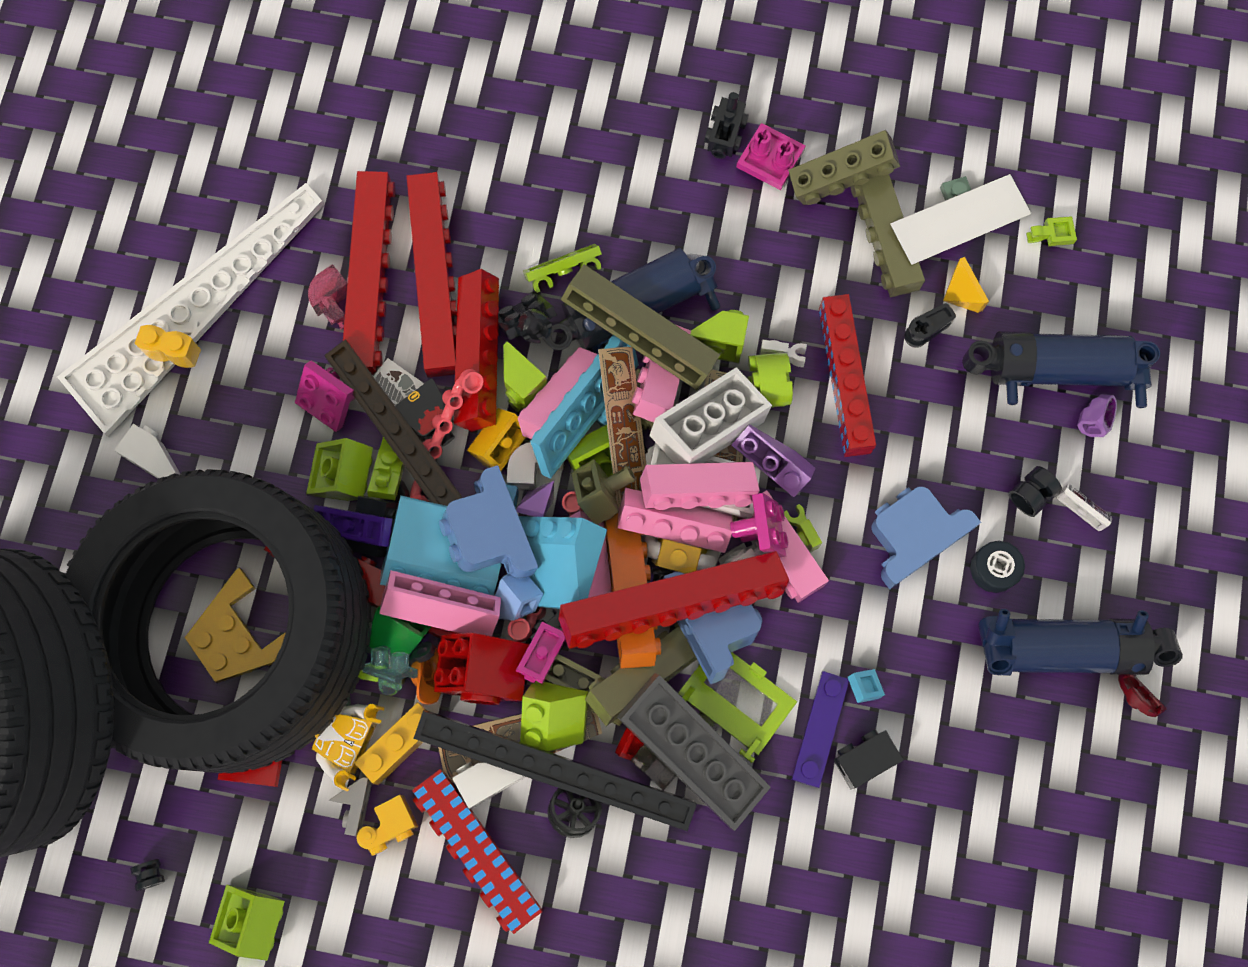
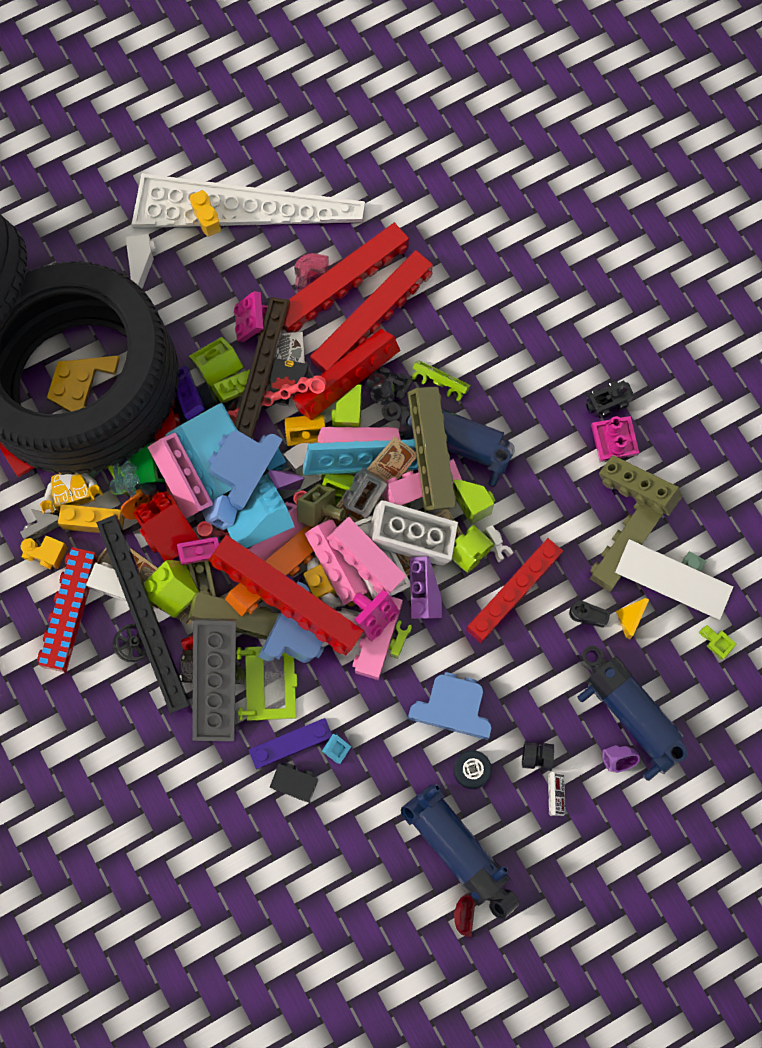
camera: 50 degrees right, 0 degrees up
none -> flat silver window [342,467,388,518]

